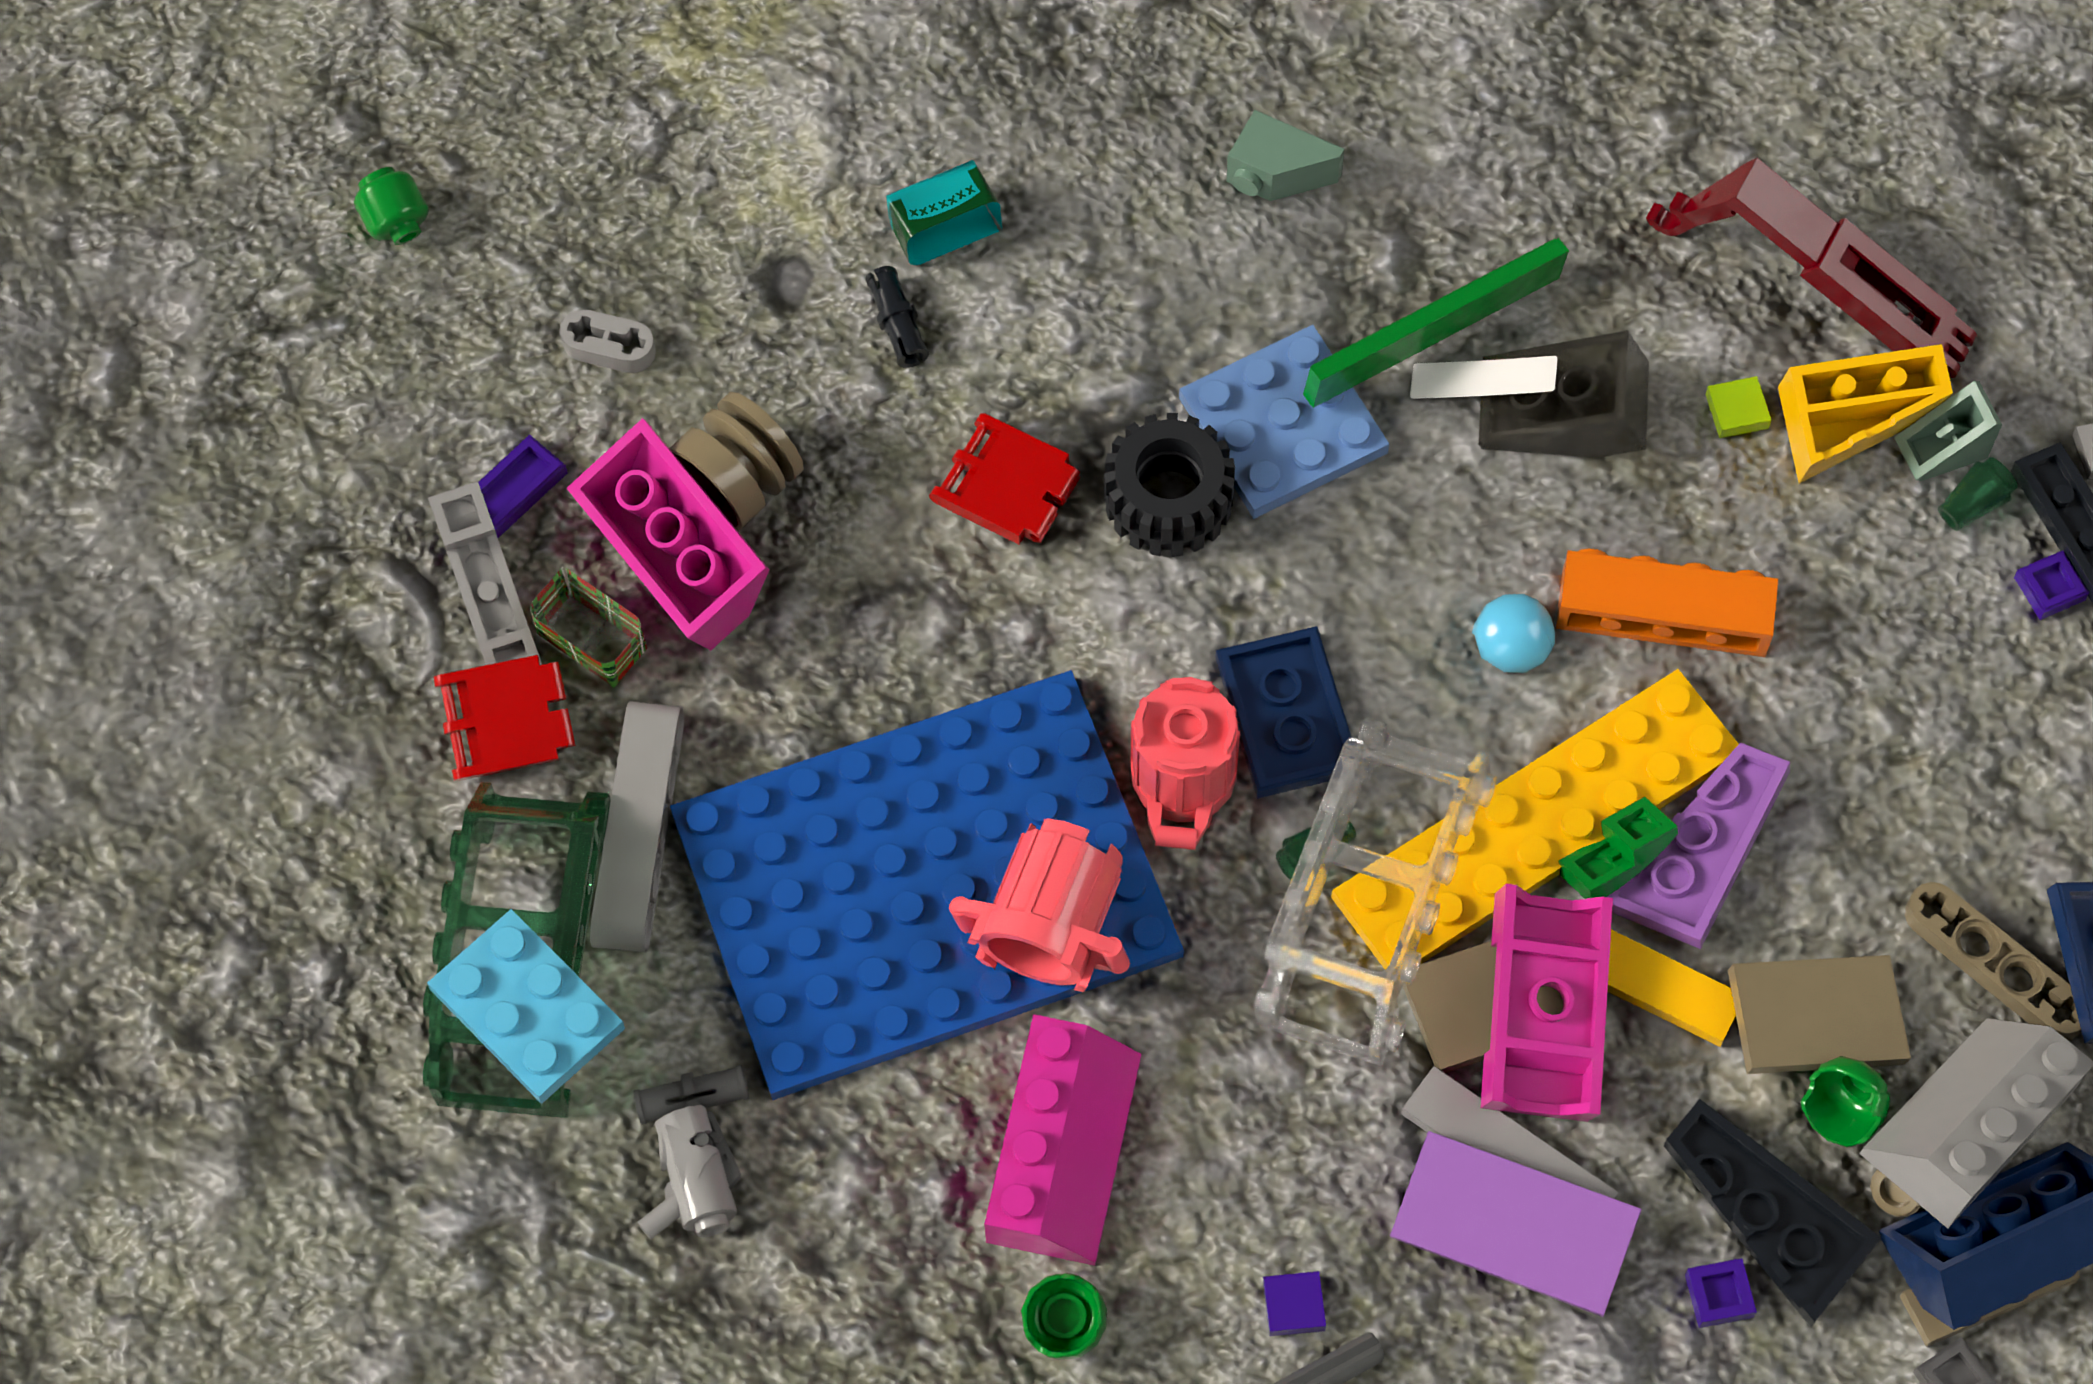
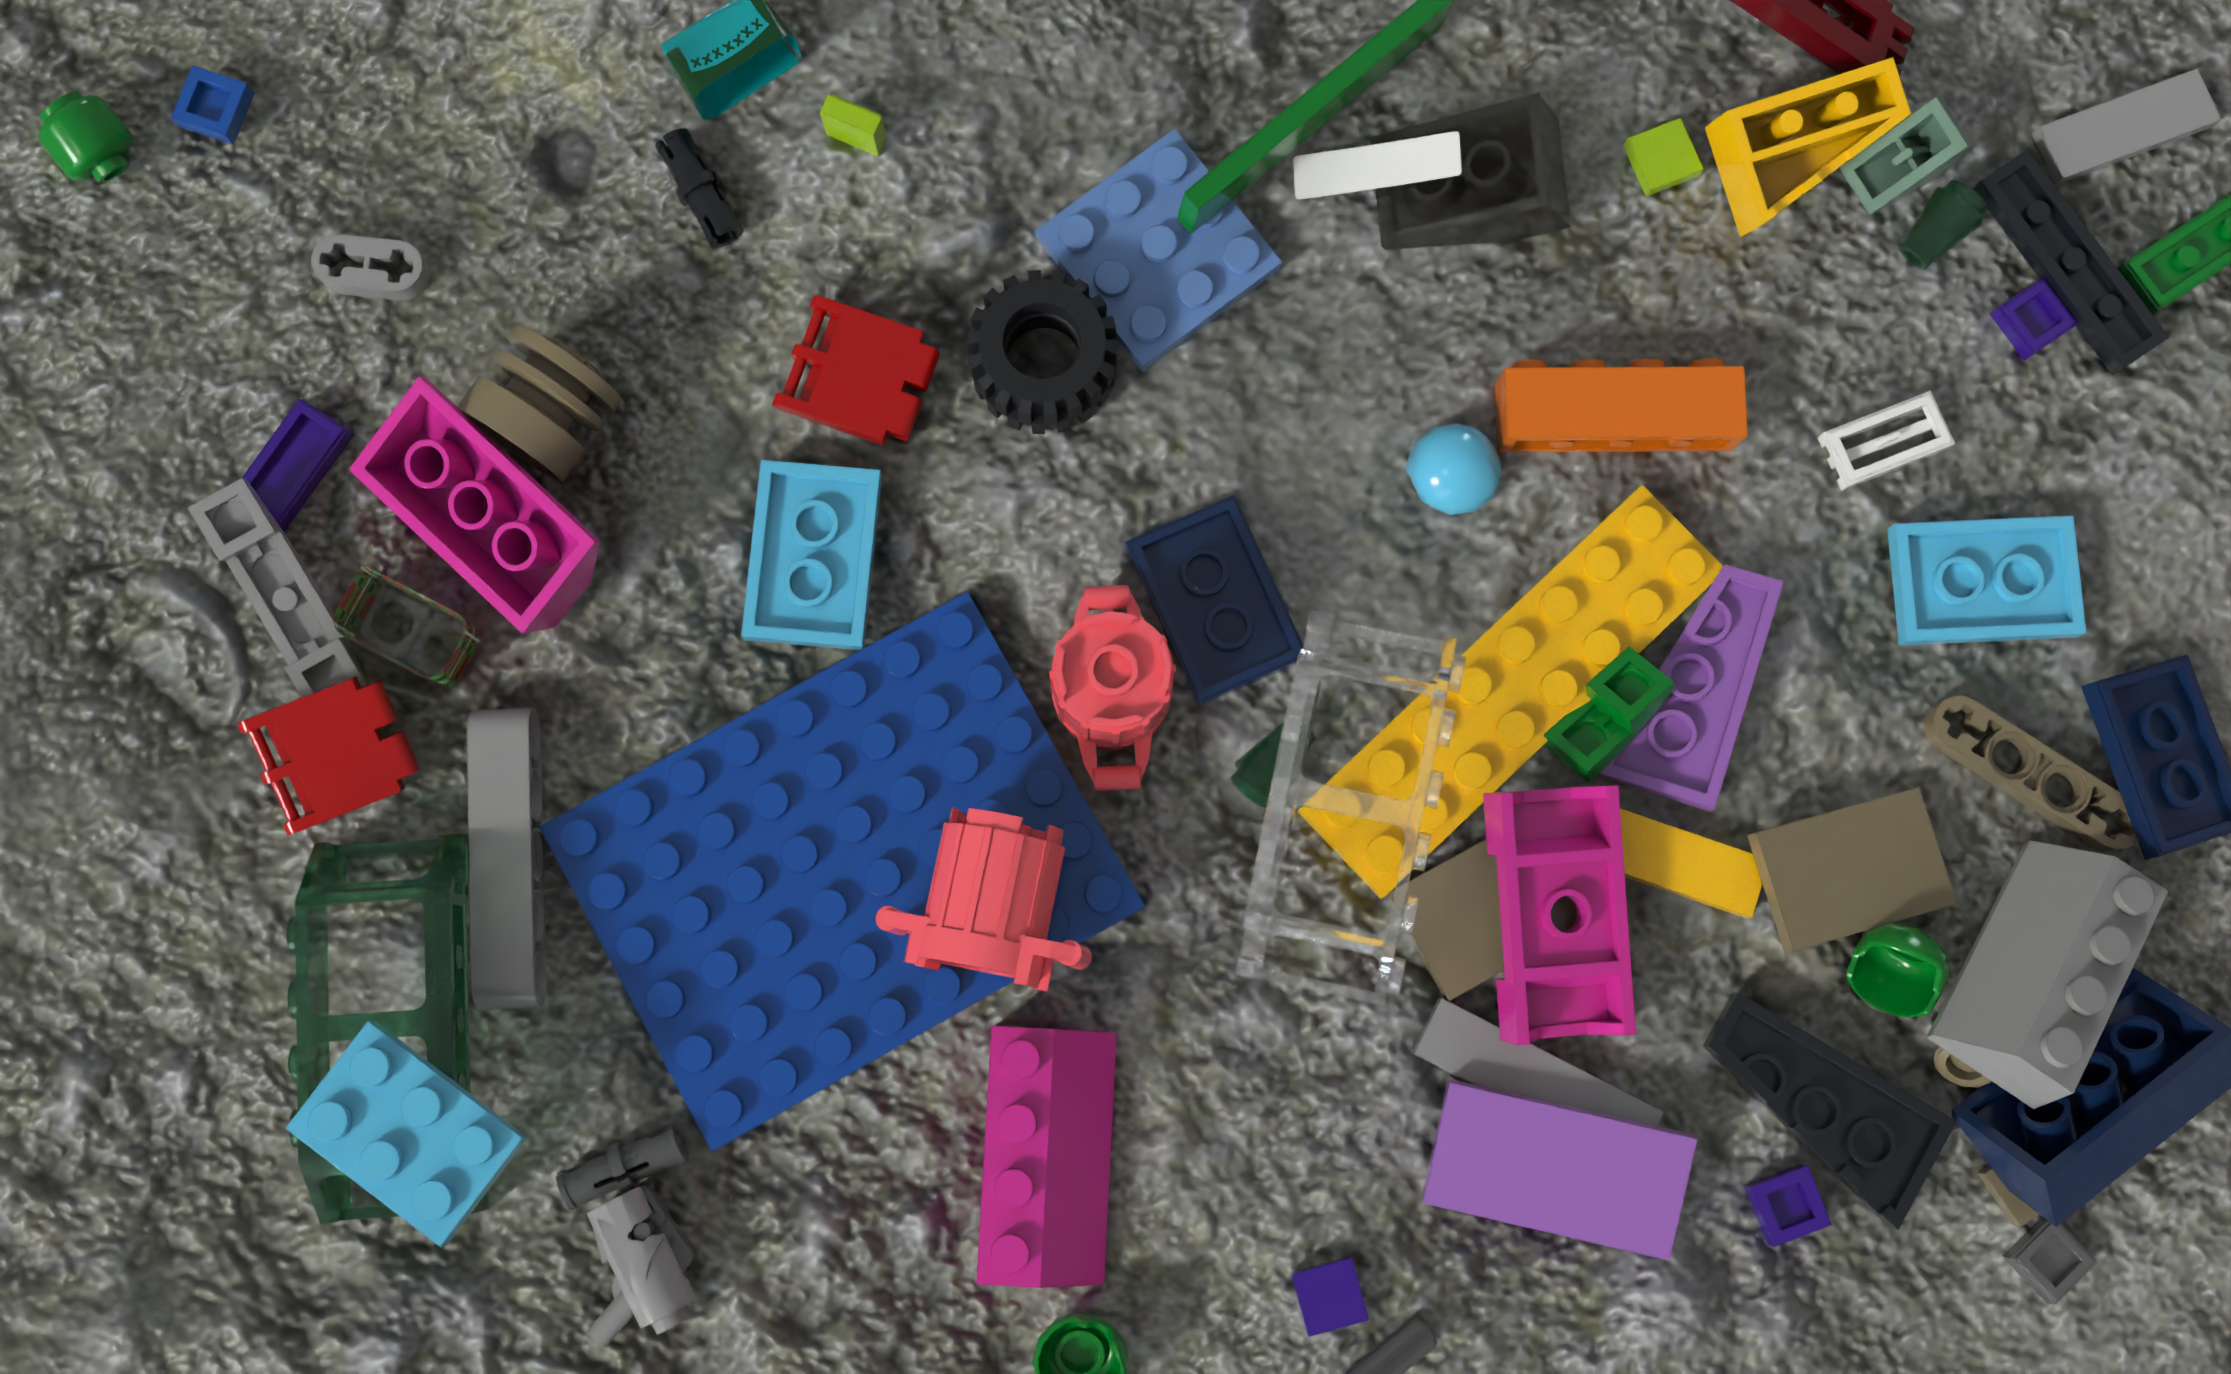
camera: 15 degrees left, 15 degrees up
none -> blue plate [171,65,255,145]
none -> medium azure plate [741,460,882,650]
none -> lime tile [820,94,887,157]
none -> white tile [1817,390,1955,491]
none -> medium azure plate [1887,516,2086,646]

